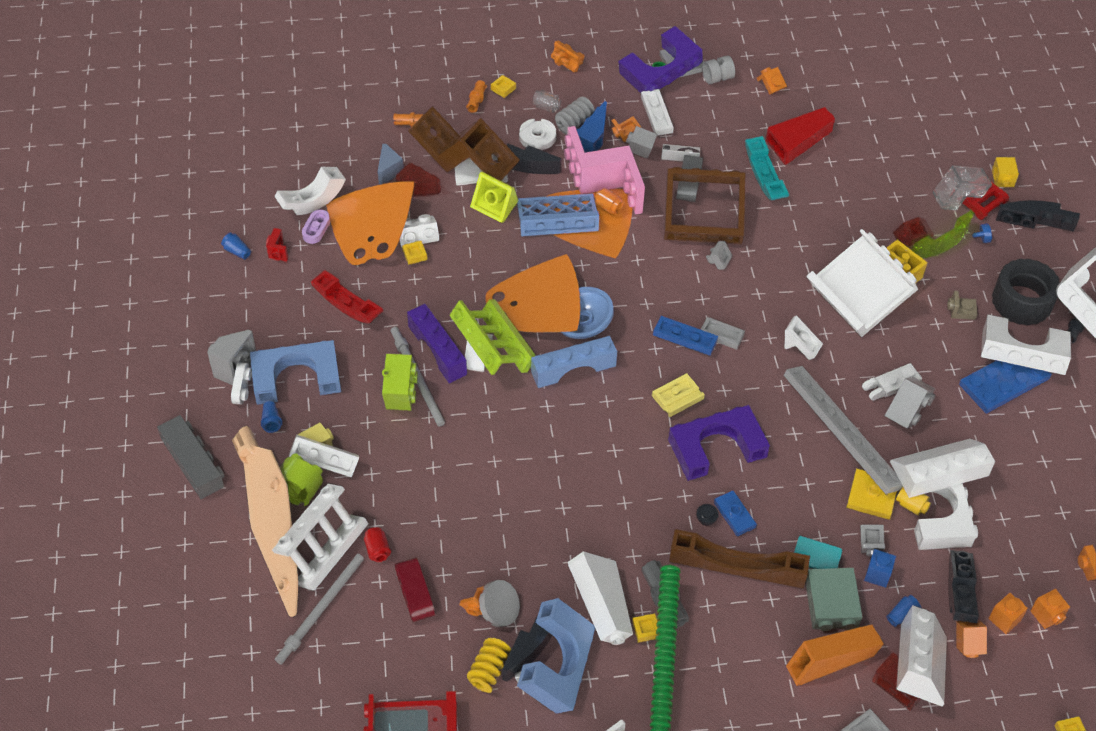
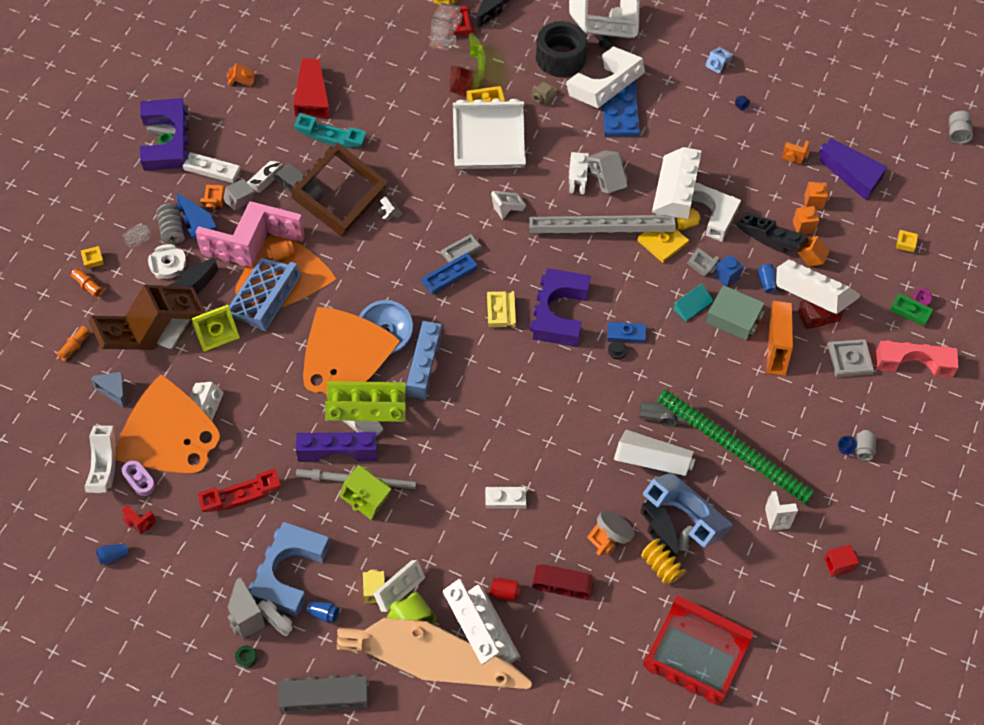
camera: 60 degrees left, 5 degrees up
light grey bar [275,554,364,665] -> none
clear red slope [396,162,441,197] -> none
yellow plate [402,241,427,265] -> none
orange hips [551,40,585,73] -> none
yellow plate [632,613,658,643] -> none
reddish brown arch [669,529,810,589] -> none
light grey wheel [702,55,735,84] -> none
blue tile [972,223,992,243] -> none
none -> dark green tile [235,645,257,668]
none -> white plate [485,487,526,509]

